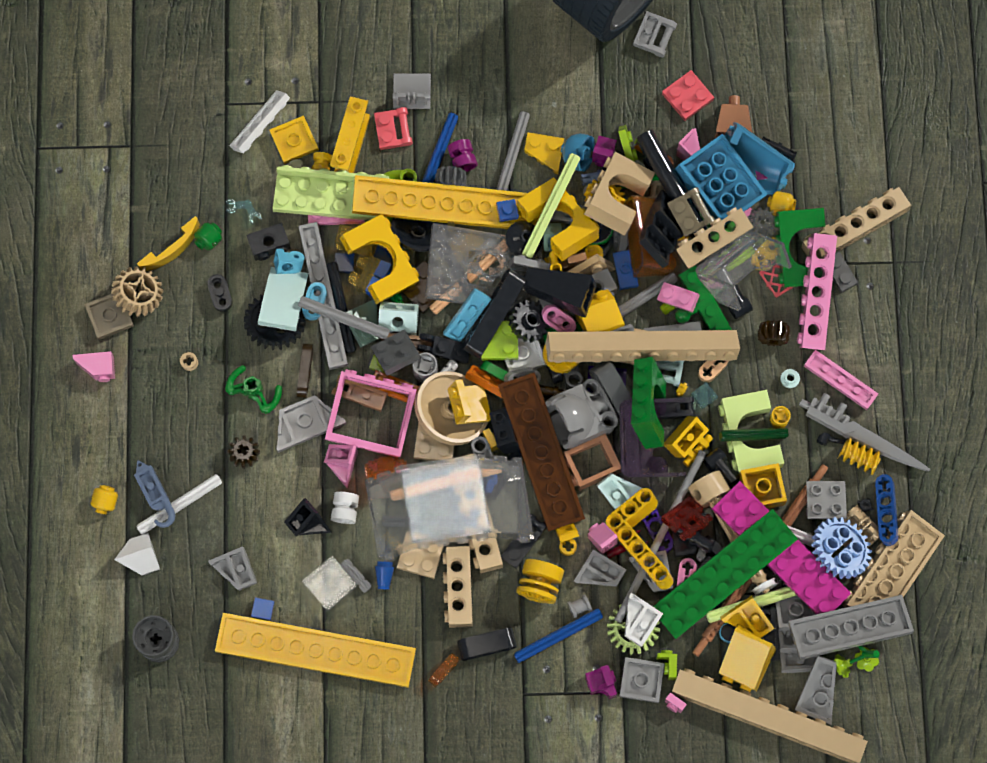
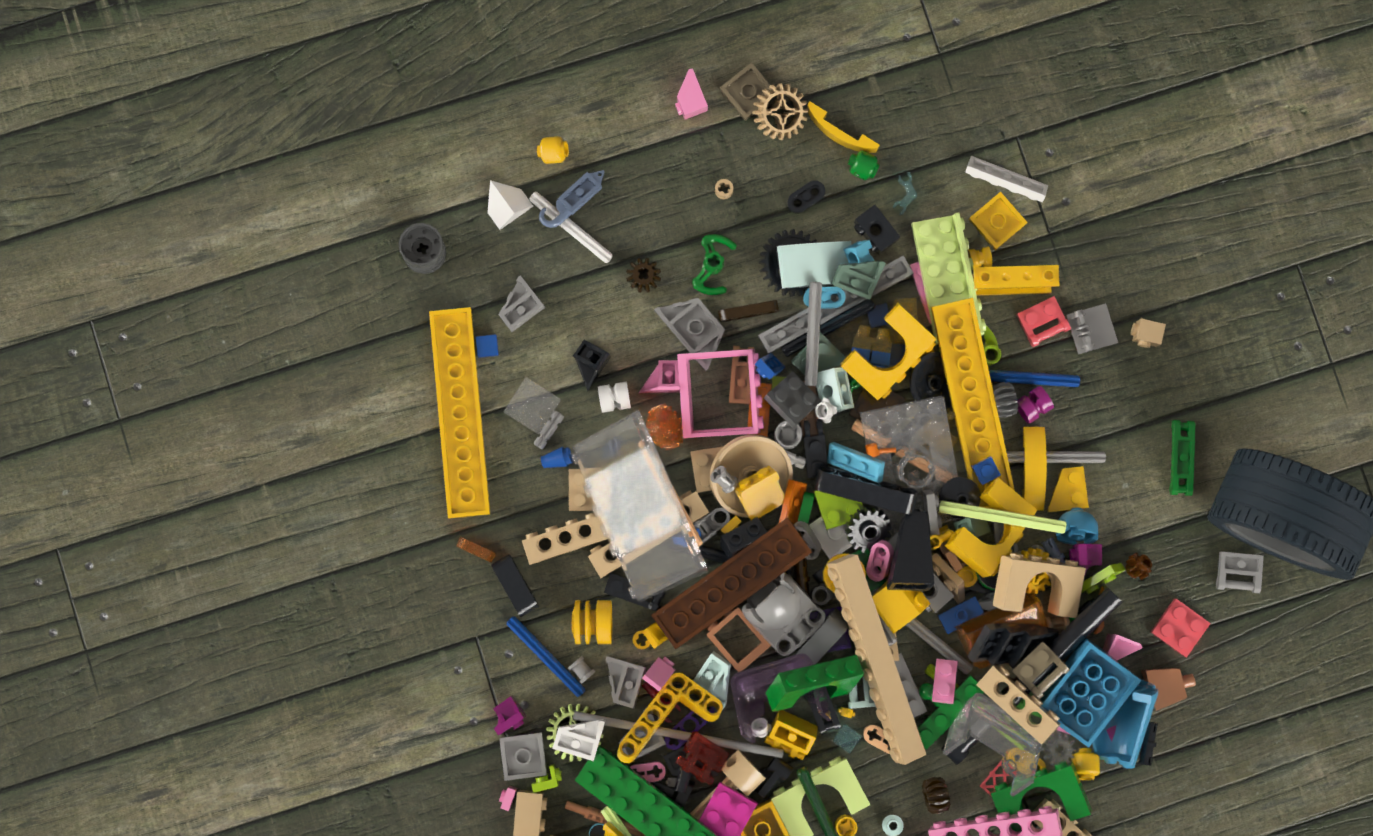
camera: 75 degrees right, 10 degrees up
none -> light grey bush [710,466,738,493]
none -> white plate [751,718,772,738]
none -> blue plate [755,353,786,379]
none -> white plate [815,398,837,423]
none -> sand green wing [831,261,886,300]
none -> orange hand [865,443,896,457]
none -> yellow slope [1022,427,1047,511]
none -> reddish brown gear [1125,552,1152,580]
none -> tan brick [1131,319,1166,348]
none -> green plate [1169,420,1195,496]

